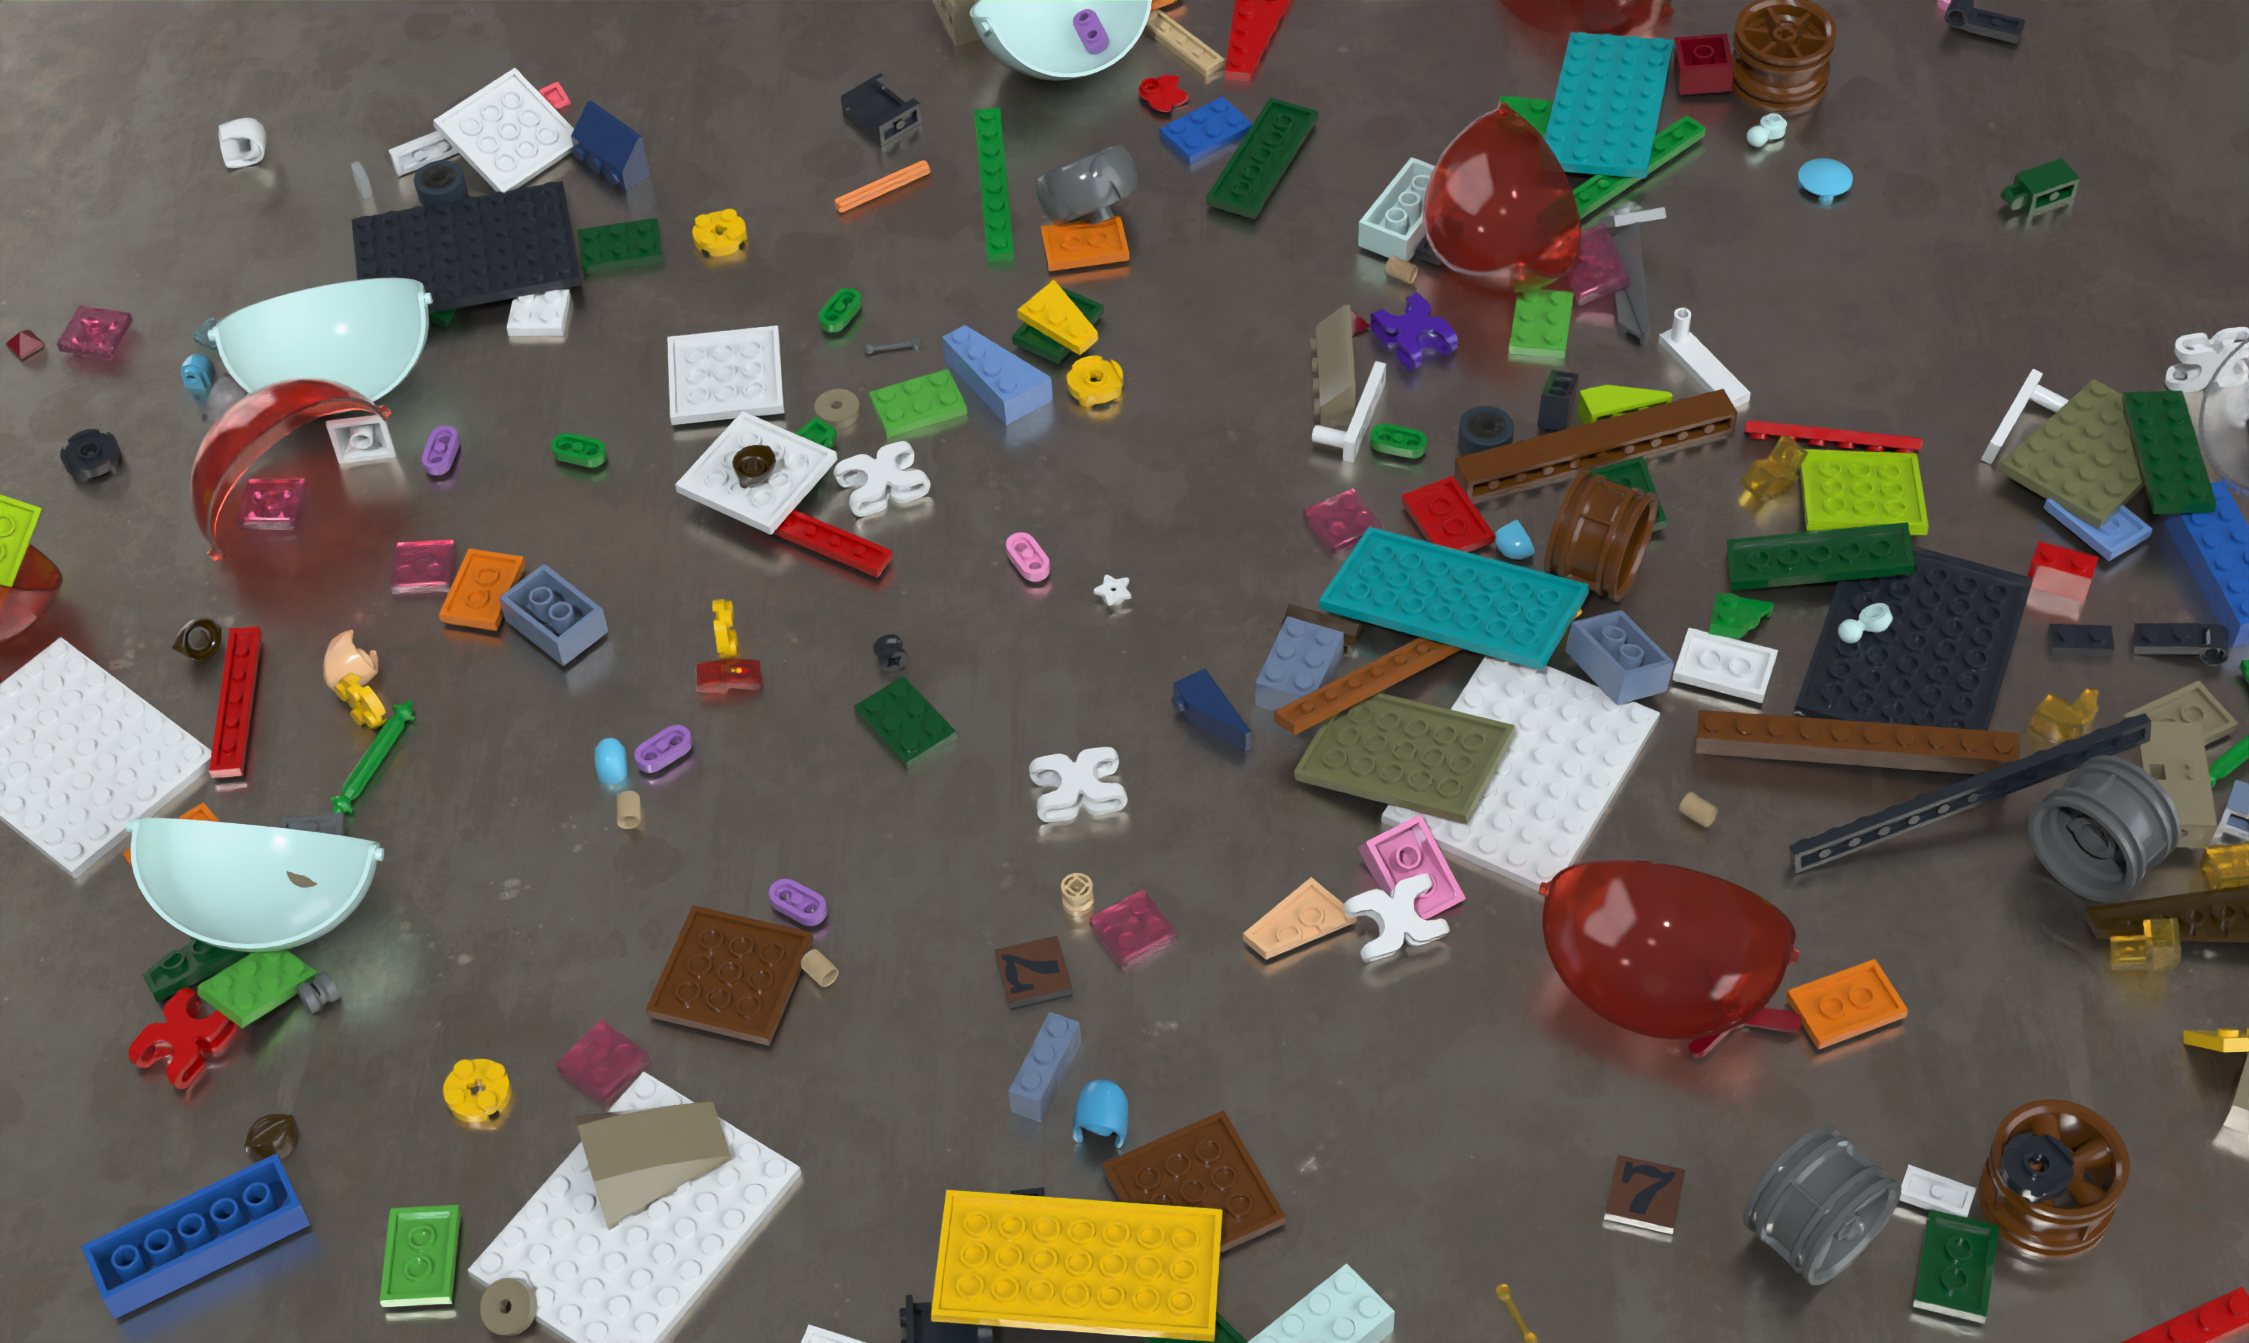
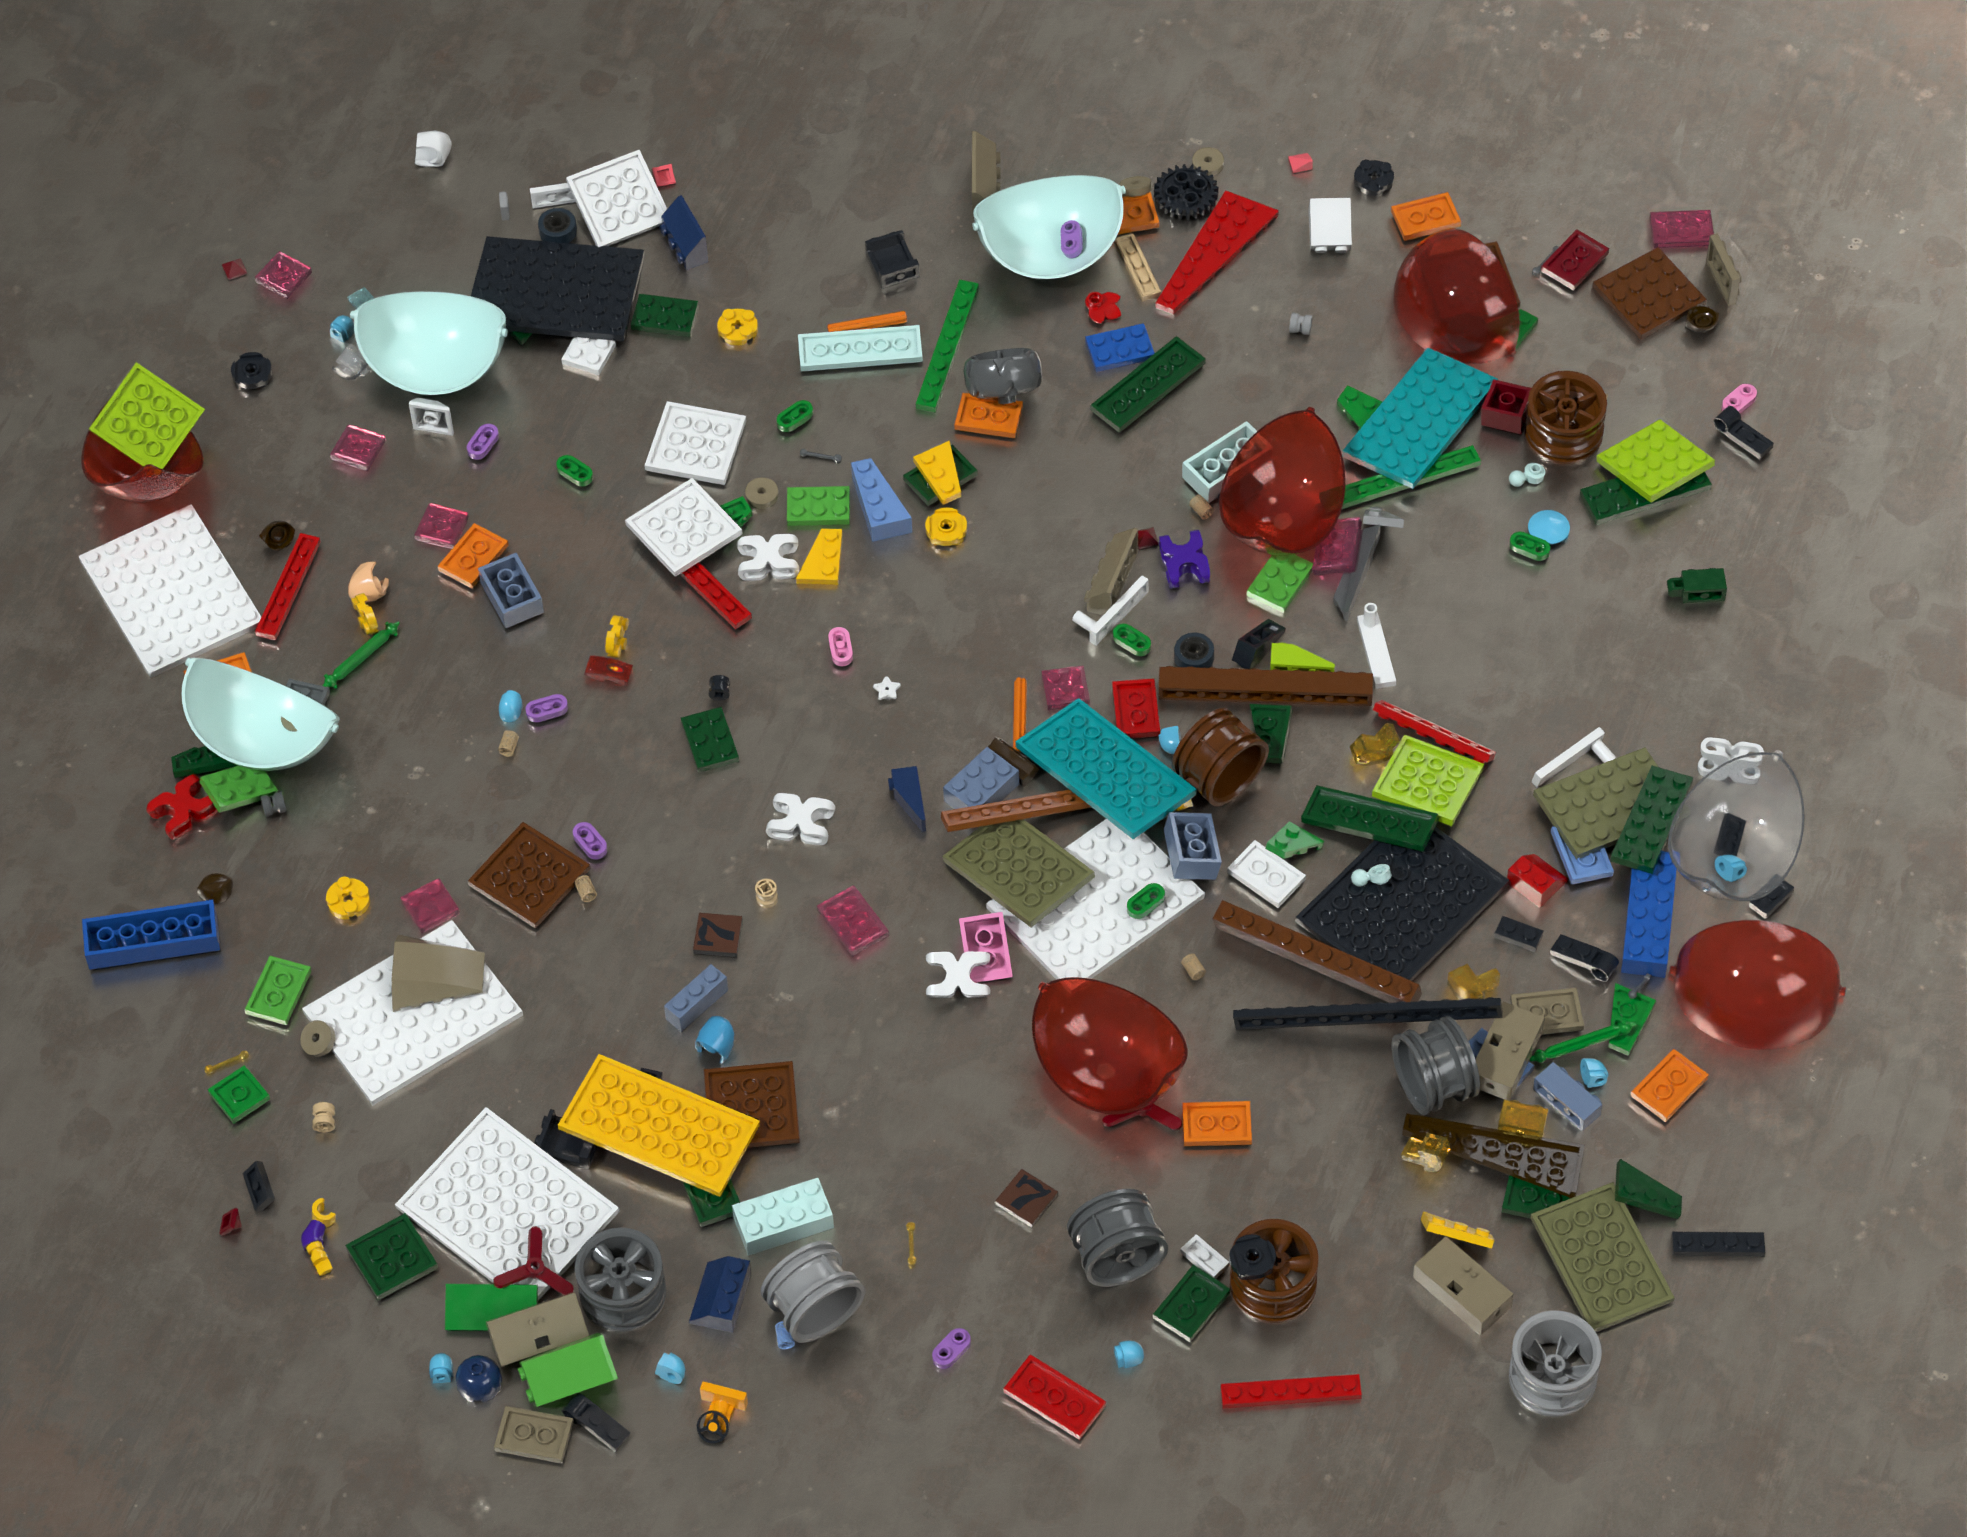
camera: 20 degrees right, 5 degrees up
clear red windscreen [189,377,391,561] -> none
dark brown hat [732,445,776,488] -> none
clear pink plate [1089,889,1178,970] -> none
light nougat wing [1243,877,1357,959] -> none
none -> yellow wing [796,528,842,585]
none -> light aqua plate [798,325,923,371]
none -> clear pink plate [817,885,889,957]
none -> orange axle [1013,677,1027,752]
none -> green plate [1127,883,1165,919]
none -> light grey wheel [1289,312,1313,335]
none -> green plate [1510,531,1550,561]
none -> dark green plate [1580,472,1712,525]
none -> lime plate [1596,419,1715,502]

